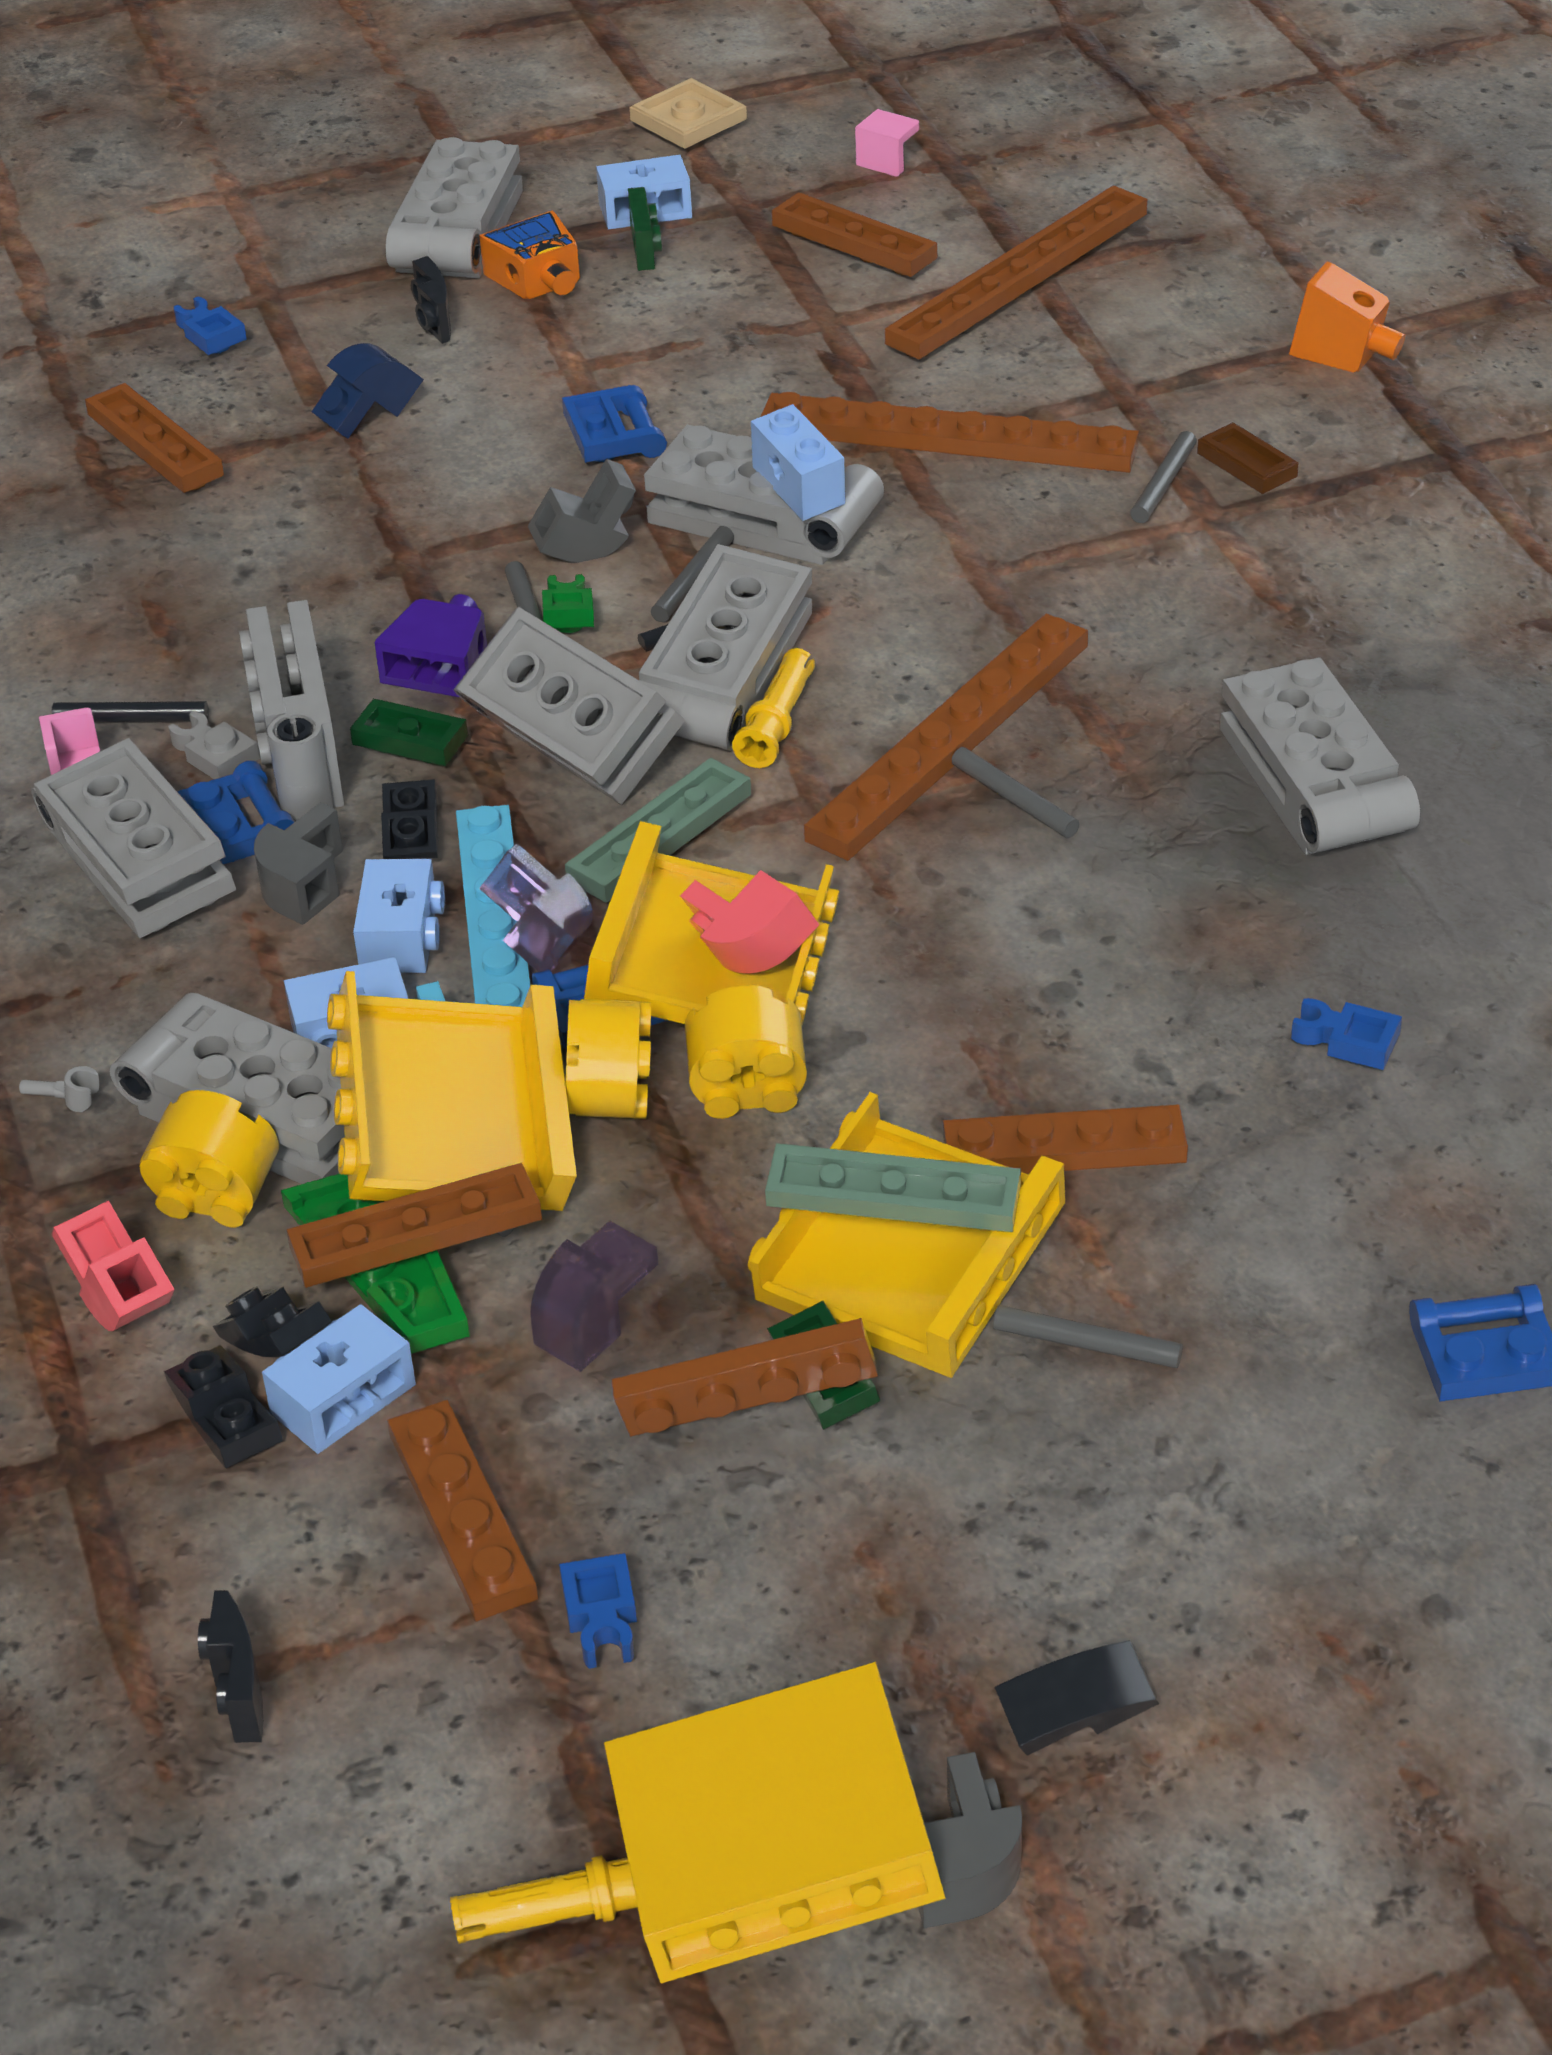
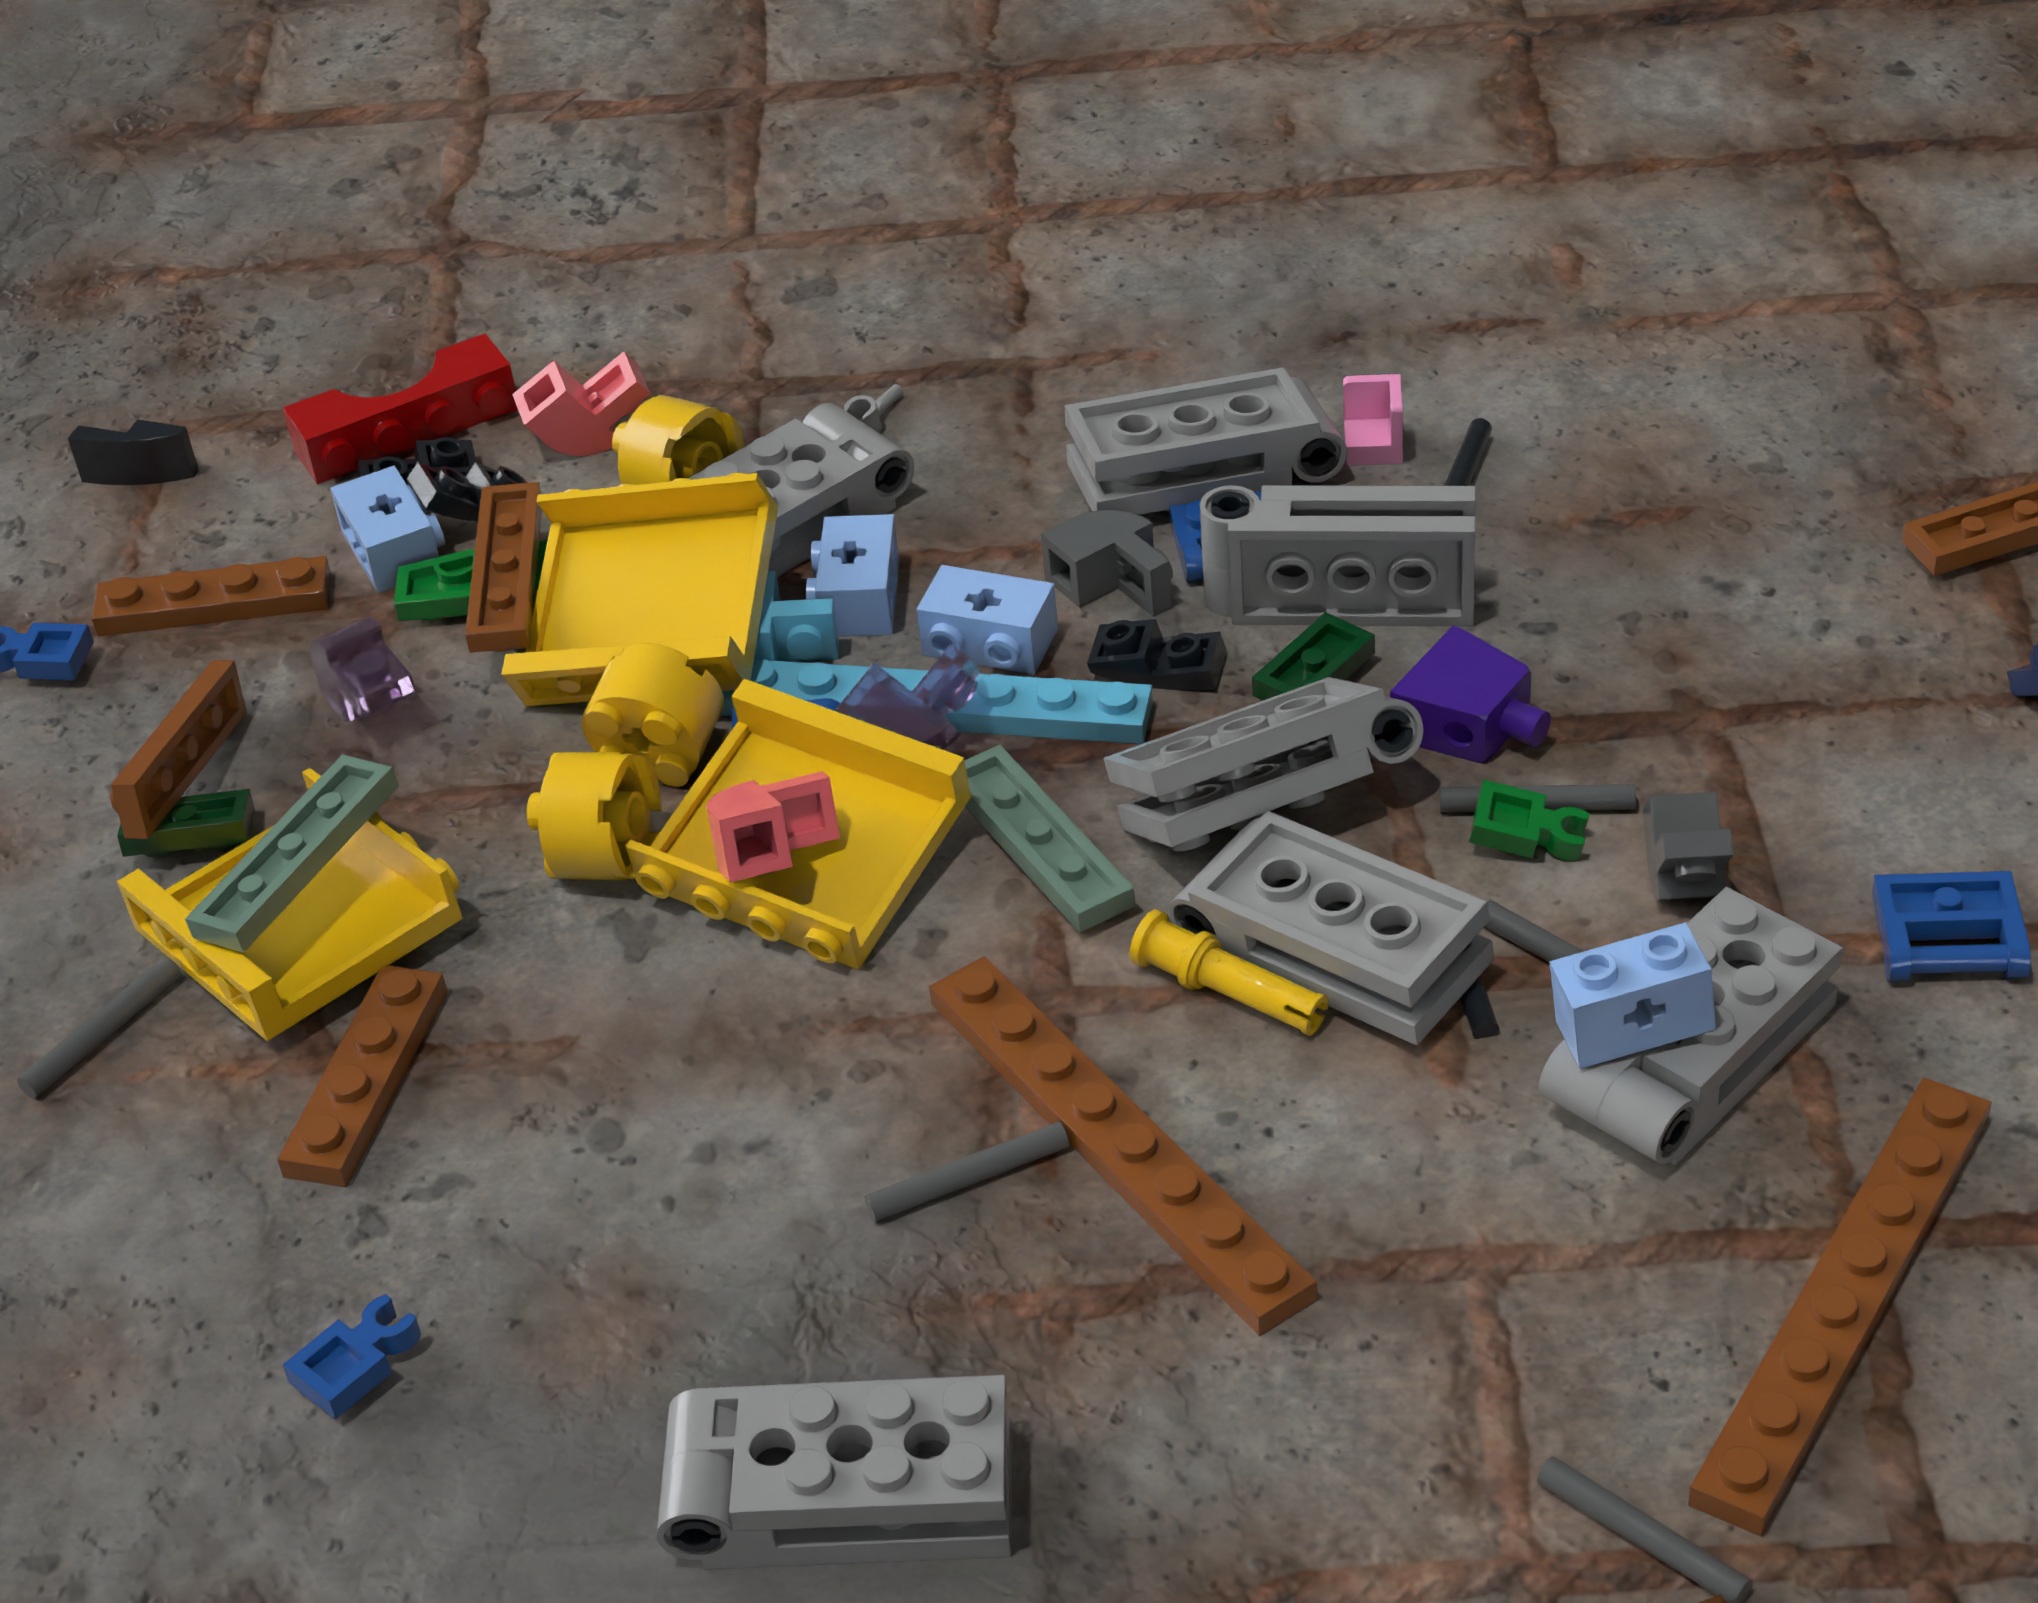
camera: 110 degrees right, 0 degrees up
none -> red arch [282,333,518,485]

